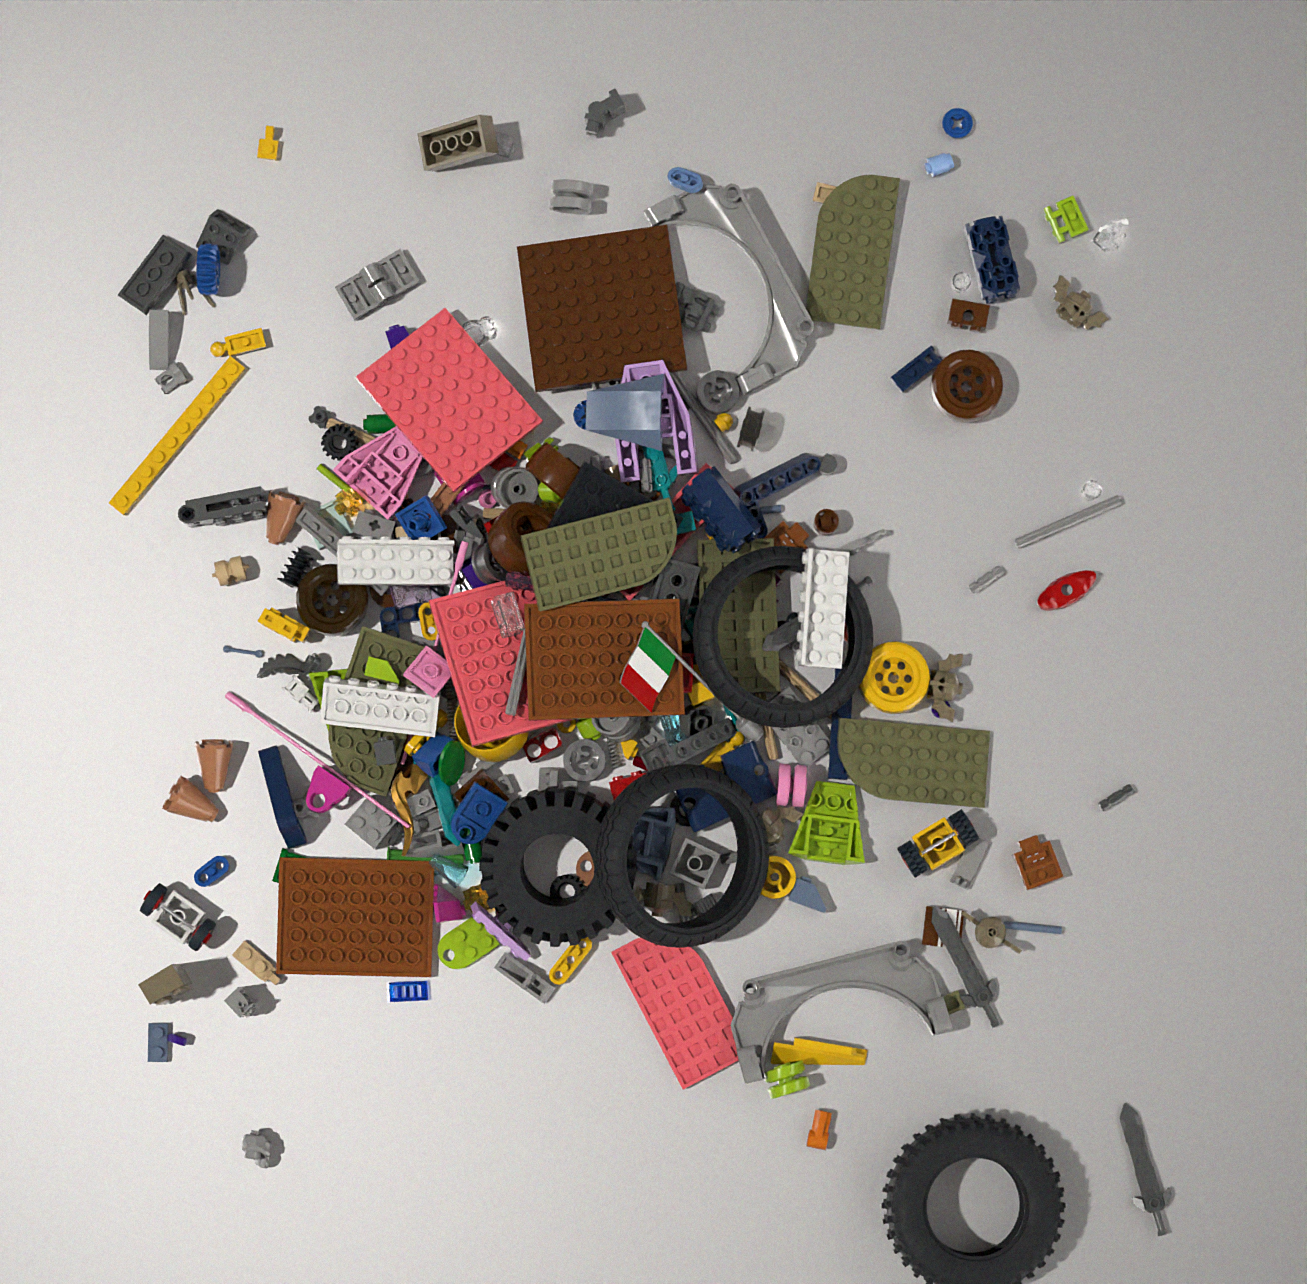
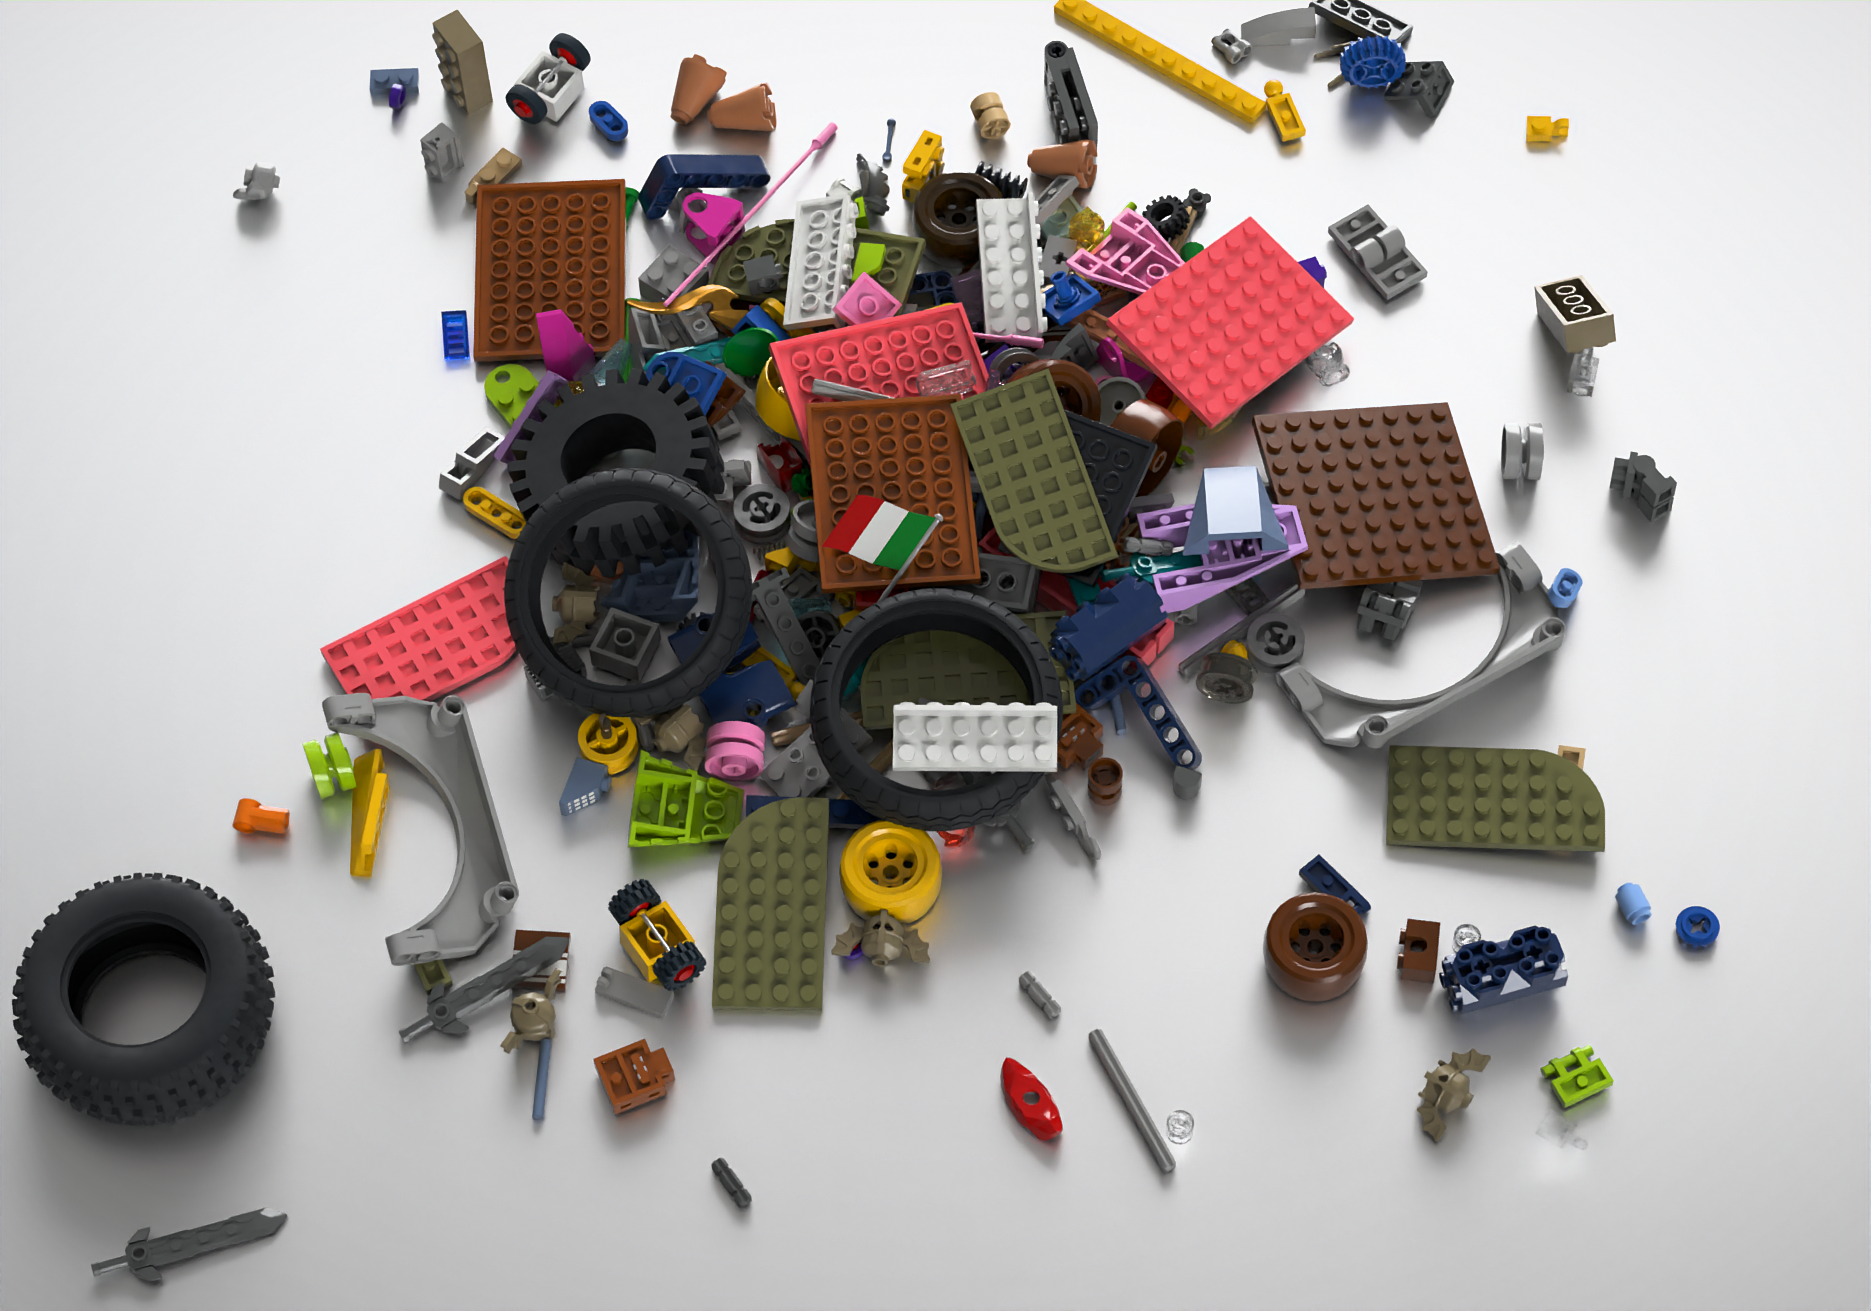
camera: 90 degrees right, 25 degrees down
none -> green plate [791,468,813,497]

